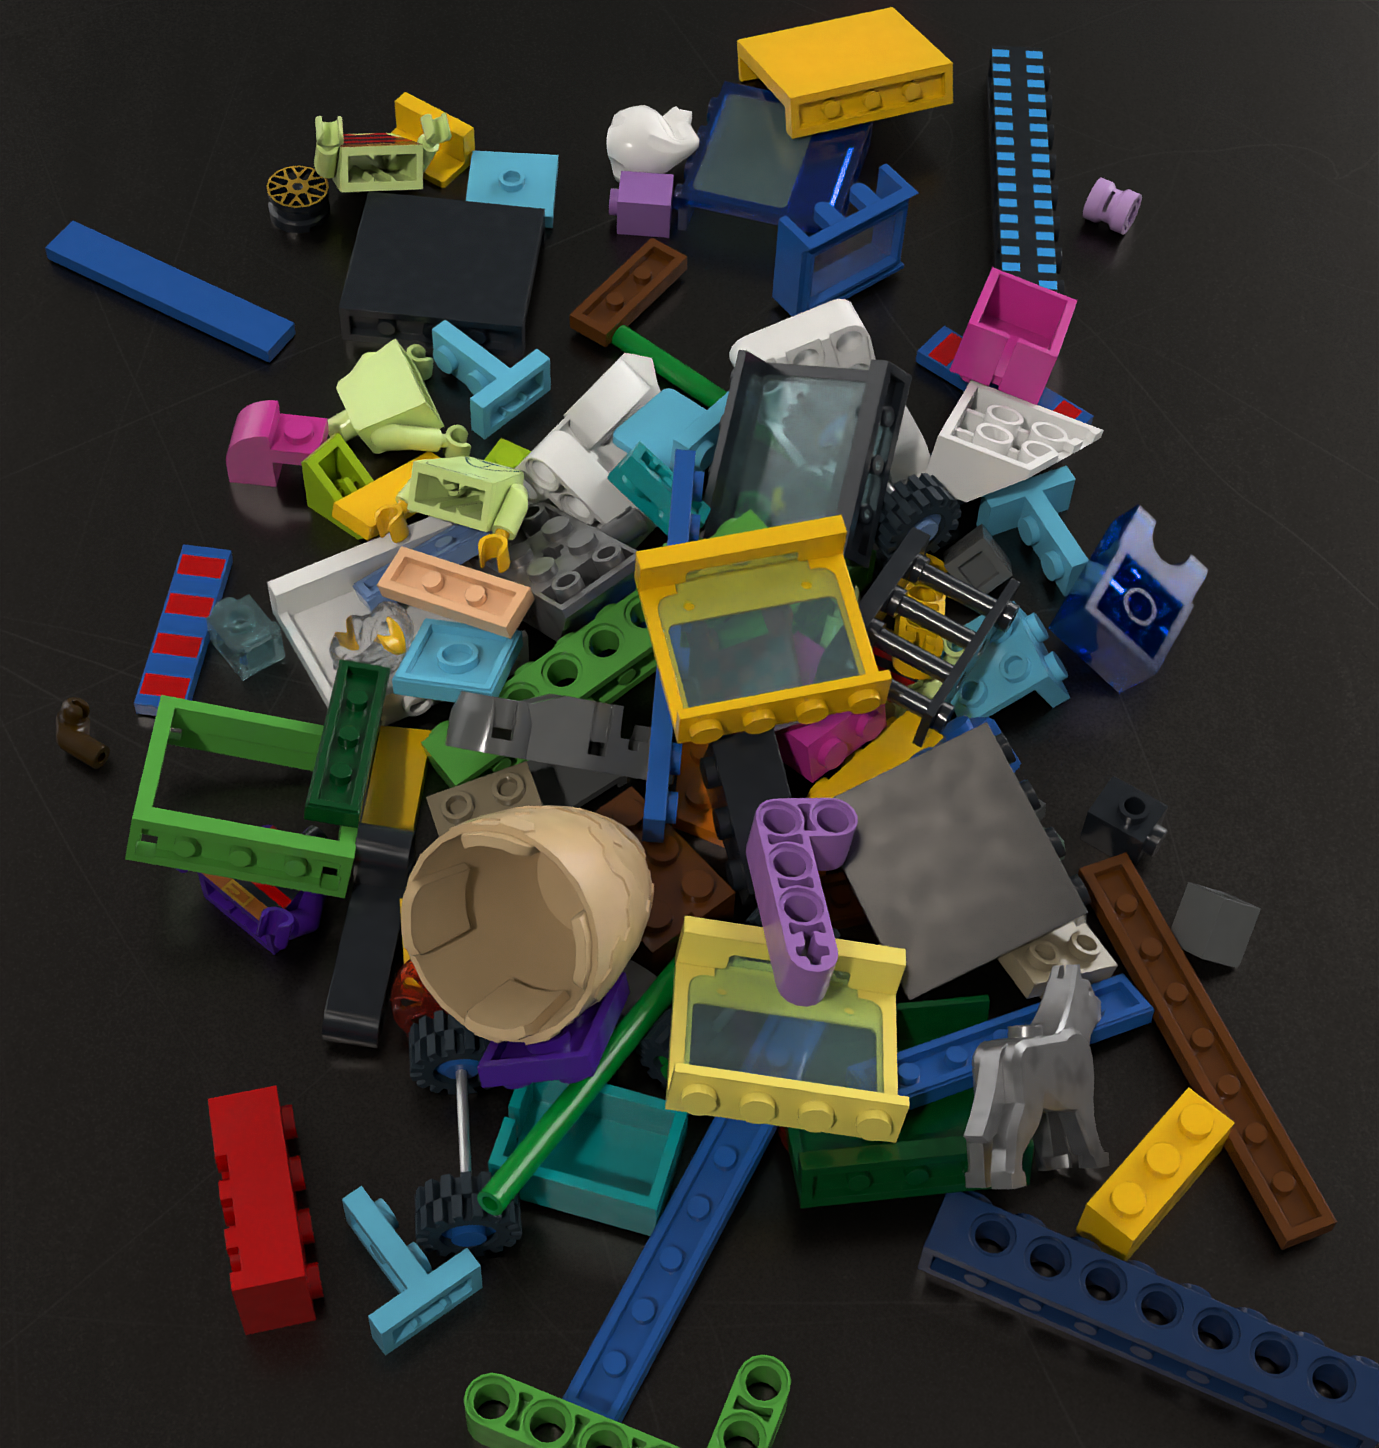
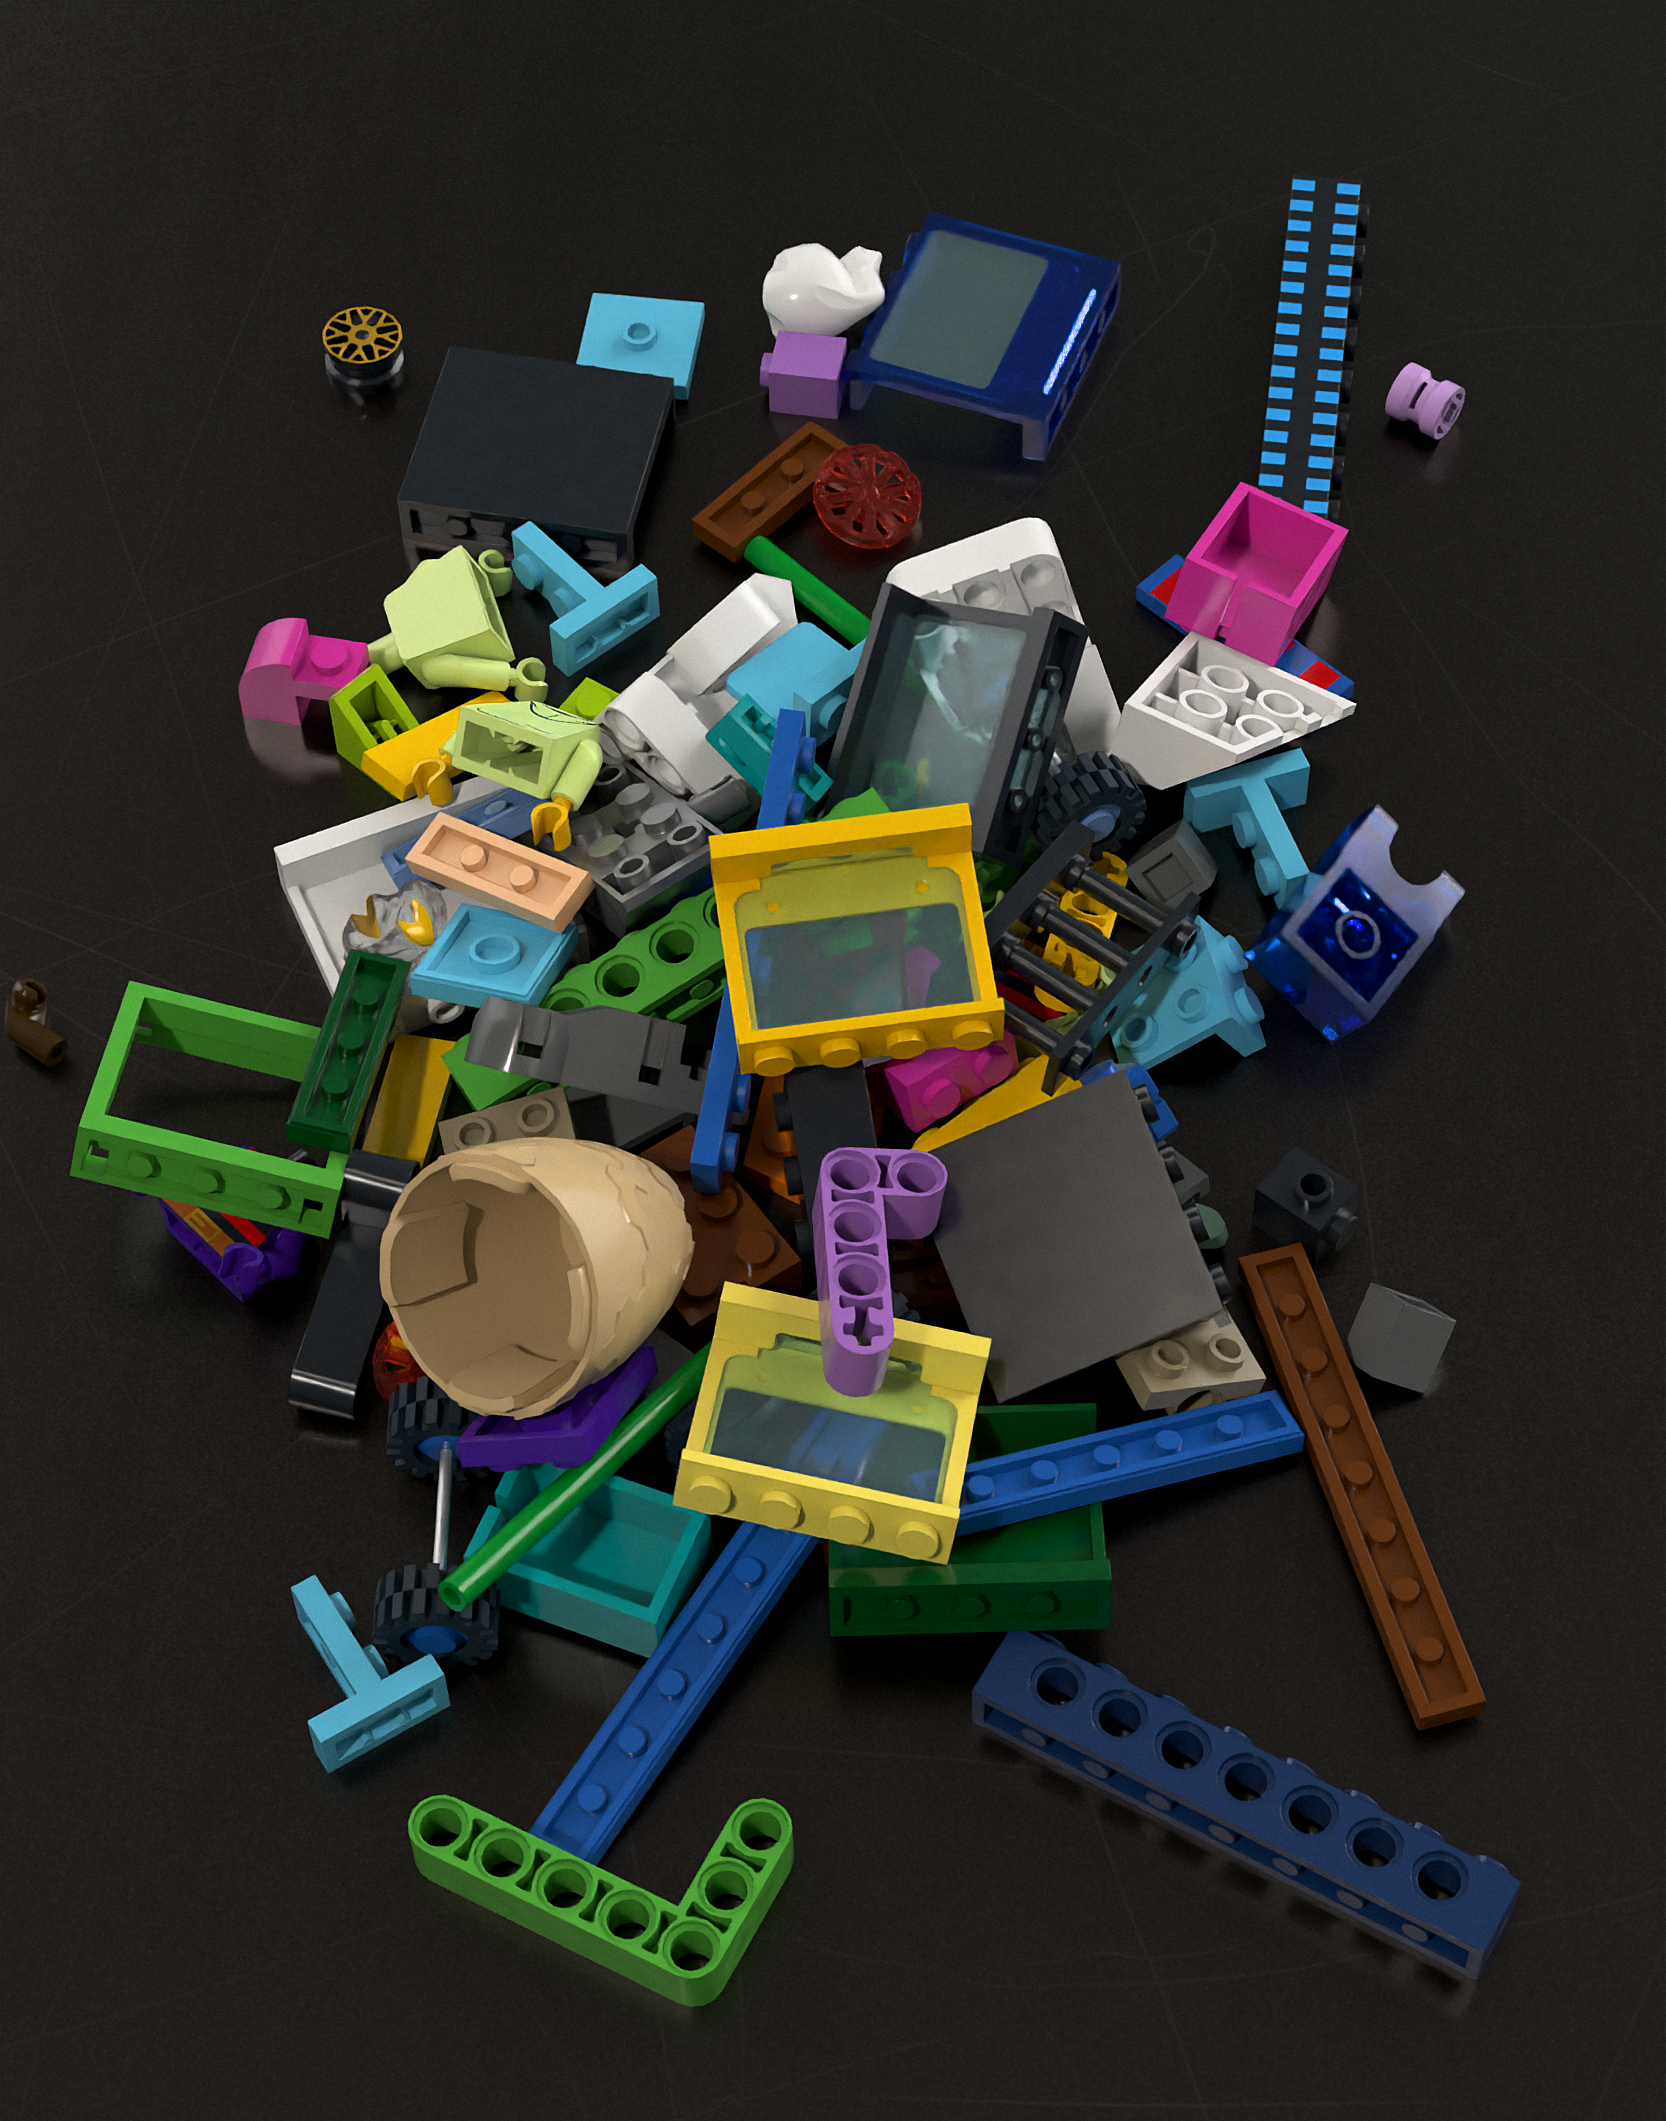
camera: 10 degrees right, 0 degrees up
blue tile [45,221,296,363] -> none
tile [134,544,233,716] -> none
clear light blue brick [206,594,285,681] -> none
red wedge [208,1085,324,1335] -> none
yellowish green torso [314,113,452,192] -> none
yellow panel [391,92,475,188] -> none
yellow panel [737,7,953,139] -> none
blue window [772,163,918,317] -> none
flat silver animal [963,964,1110,1189] -> none
yellow brick [1075,1087,1235,1261] -> none
none -> clear red wheel [813,444,923,549]

